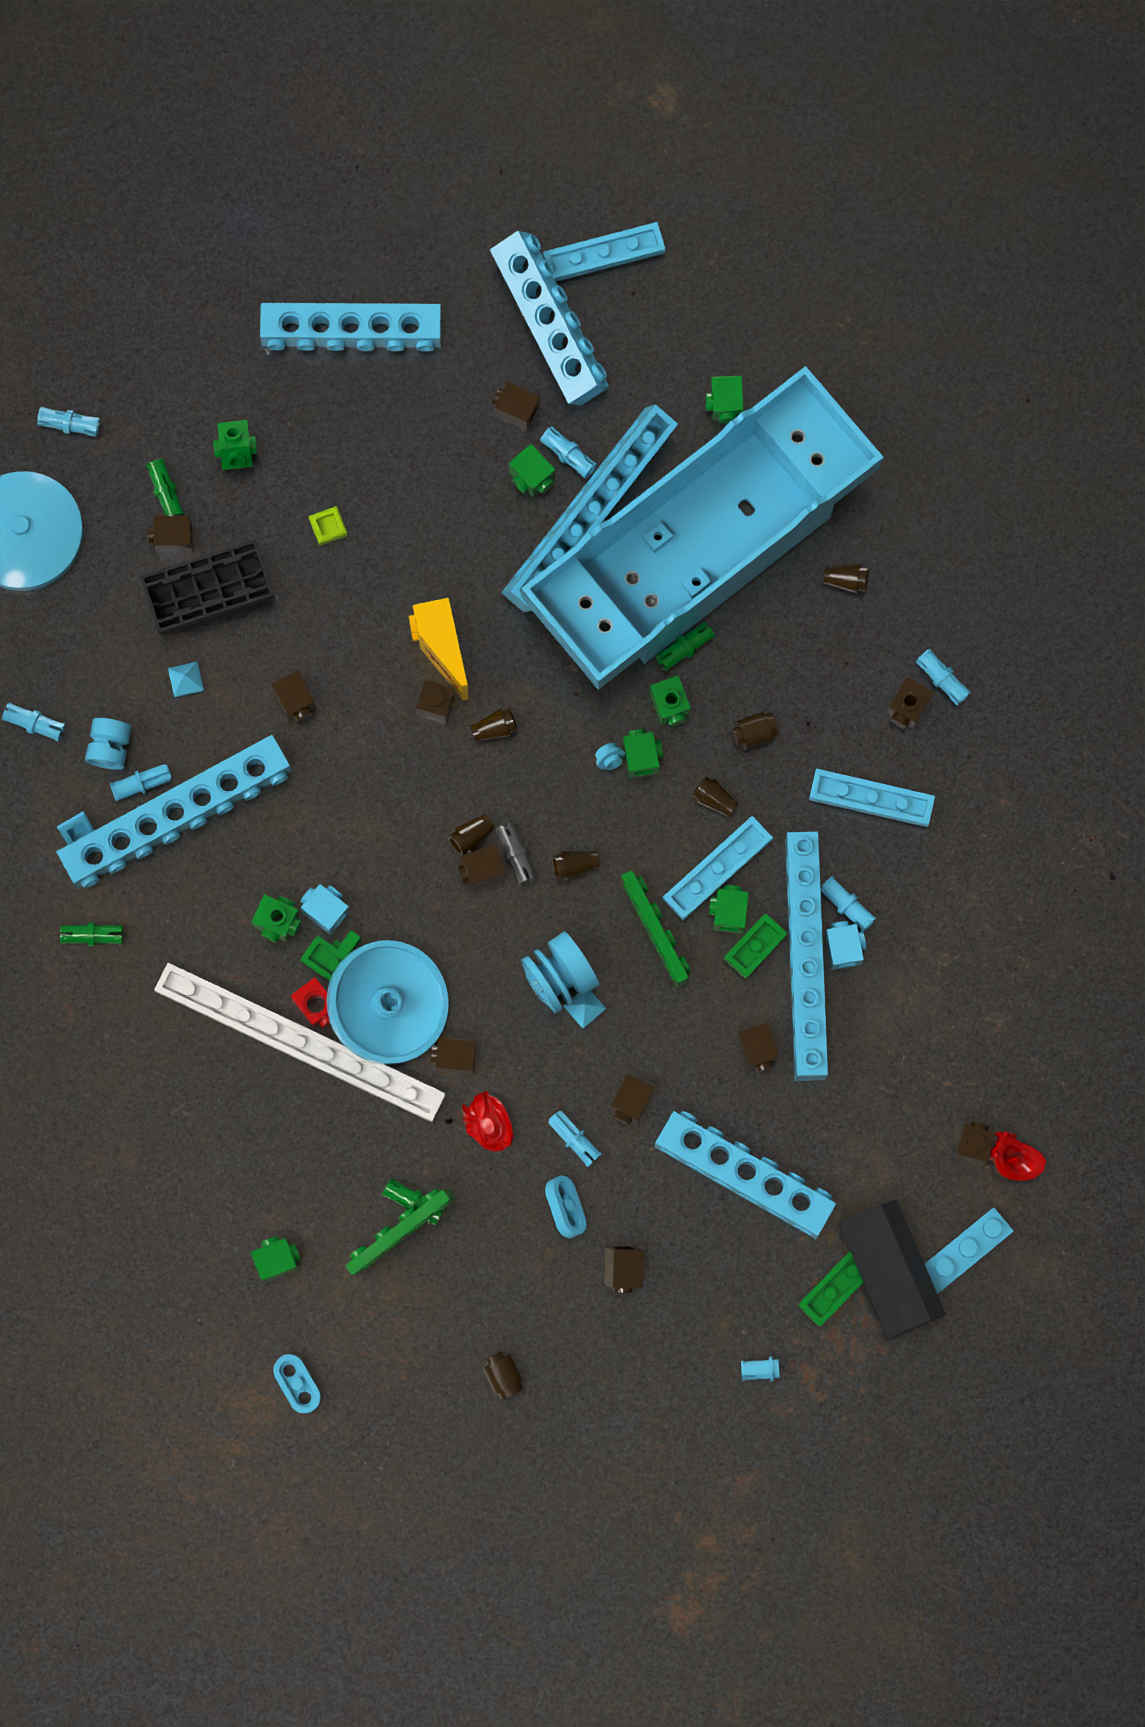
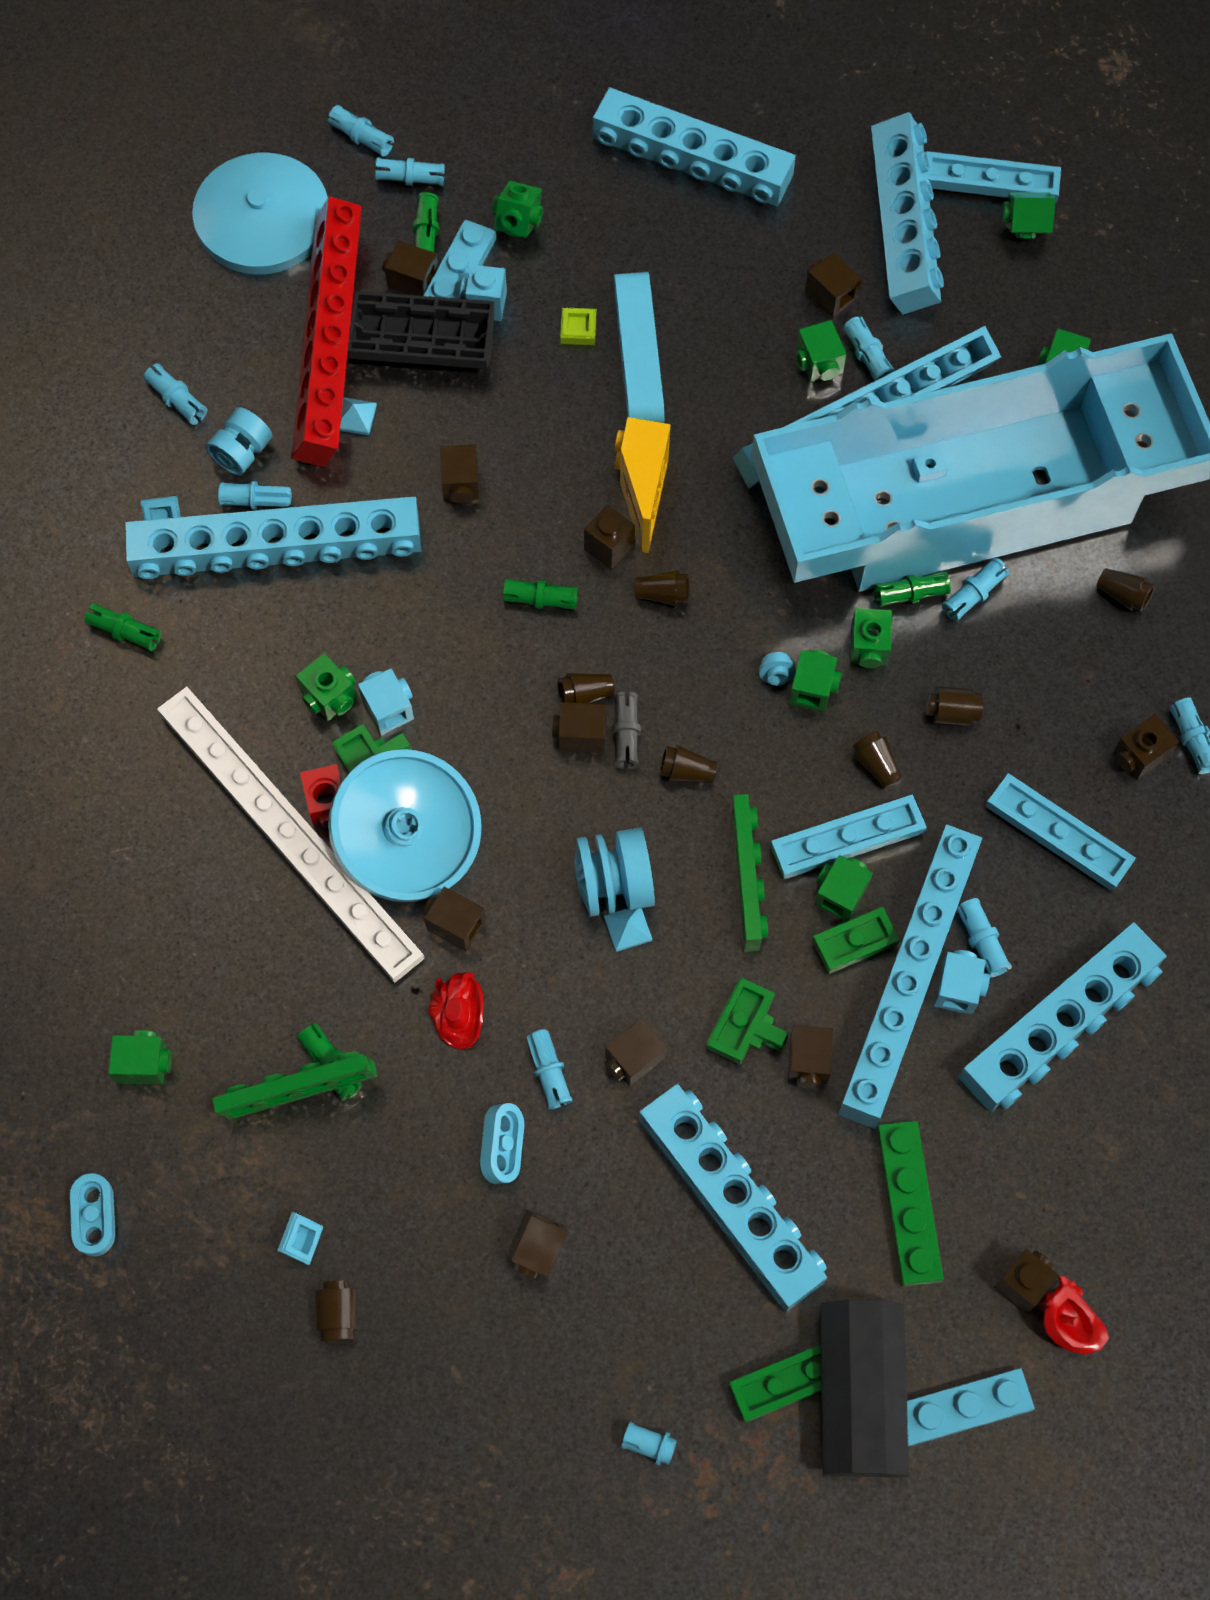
camera: 25 degrees right, 10 degrees down
none -> medium azure slope [278,1212,324,1265]
none -> red brick [291,196,362,467]
none -> medium azure pin [375,157,445,186]
none -> medium azure plate [423,219,496,299]
none -> medium azure brick [460,264,507,321]
none -> green pin [503,578,578,610]
none -> medium azure beam [614,272,665,423]
none -> green hinge [705,978,788,1065]
none -> green plate [877,1121,944,1287]
none -> medium azure pin [941,557,1010,622]
none -> medium azure brick [958,922,1167,1113]
none -> green brick [1002,192,1056,238]

